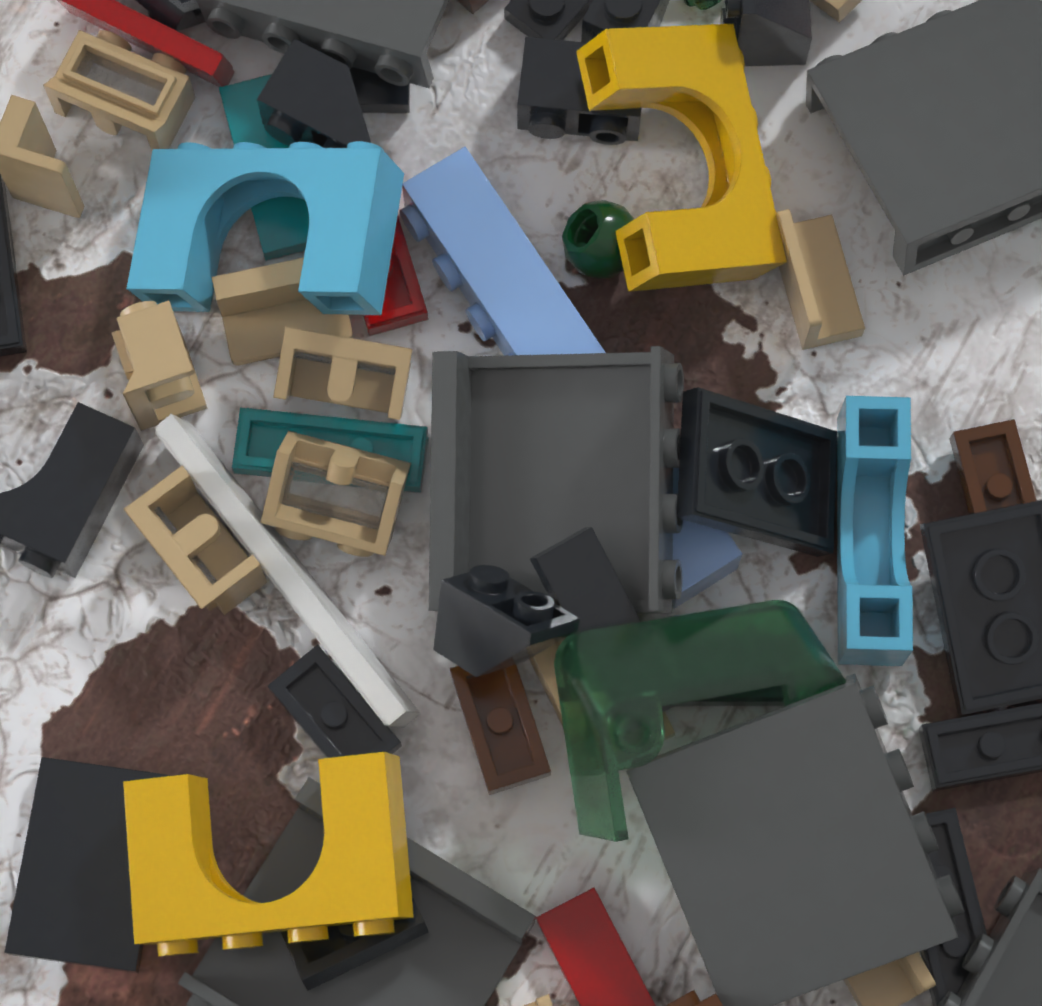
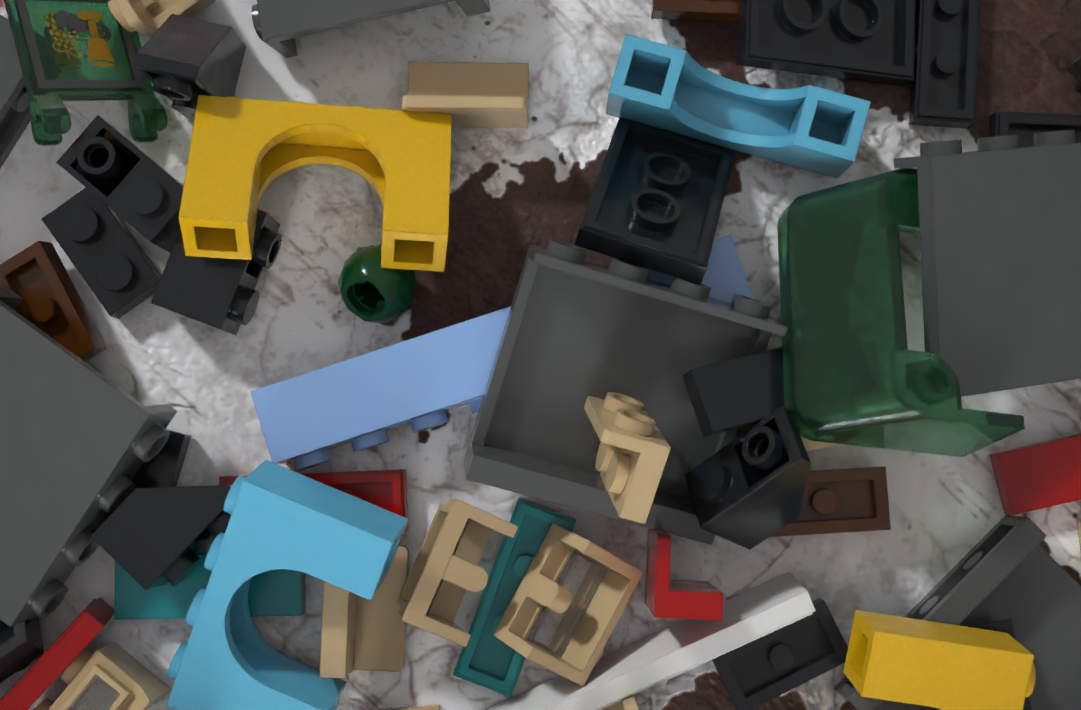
camera: 70 degrees left, 10 degrees up
none -> tan bracket [584,392,671,524]
none -> red panel [645,529,723,621]

